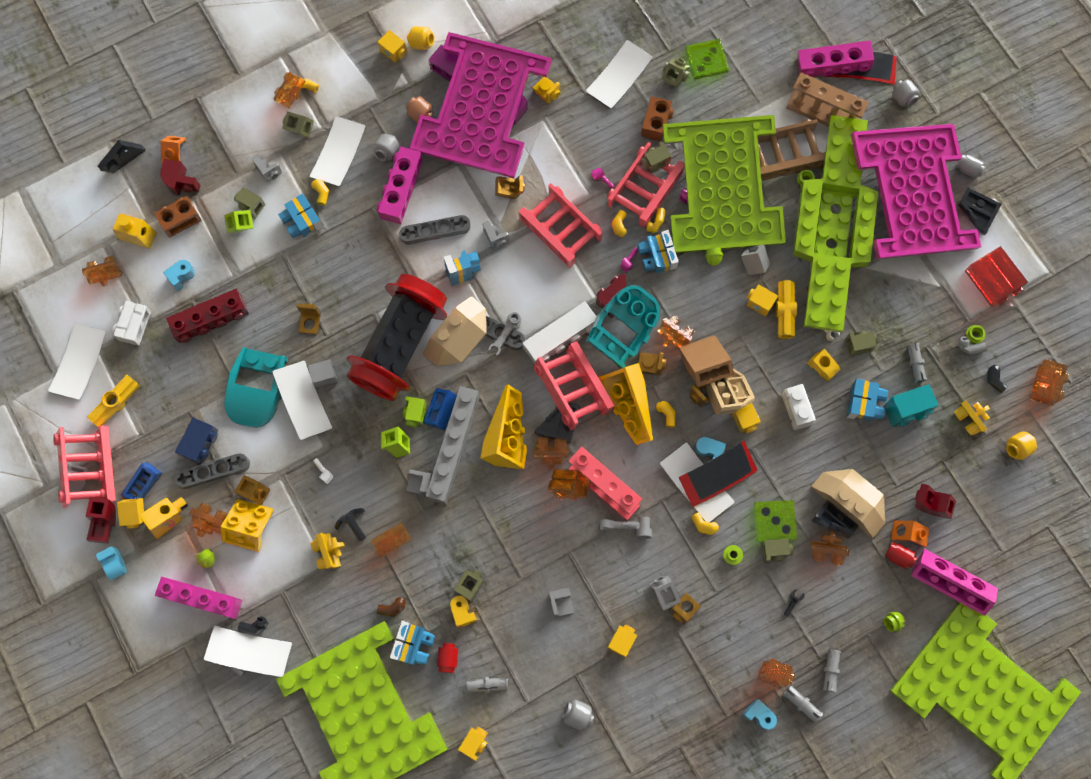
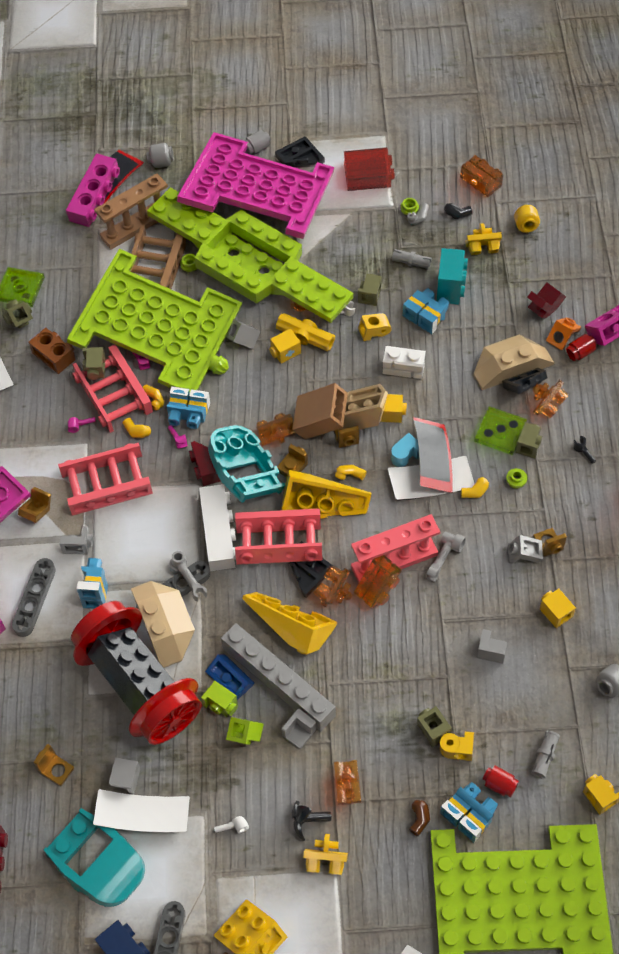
camera: 65 degrees left, 15 degrees down
pearl gold bracket [234,475,270,505] -> none

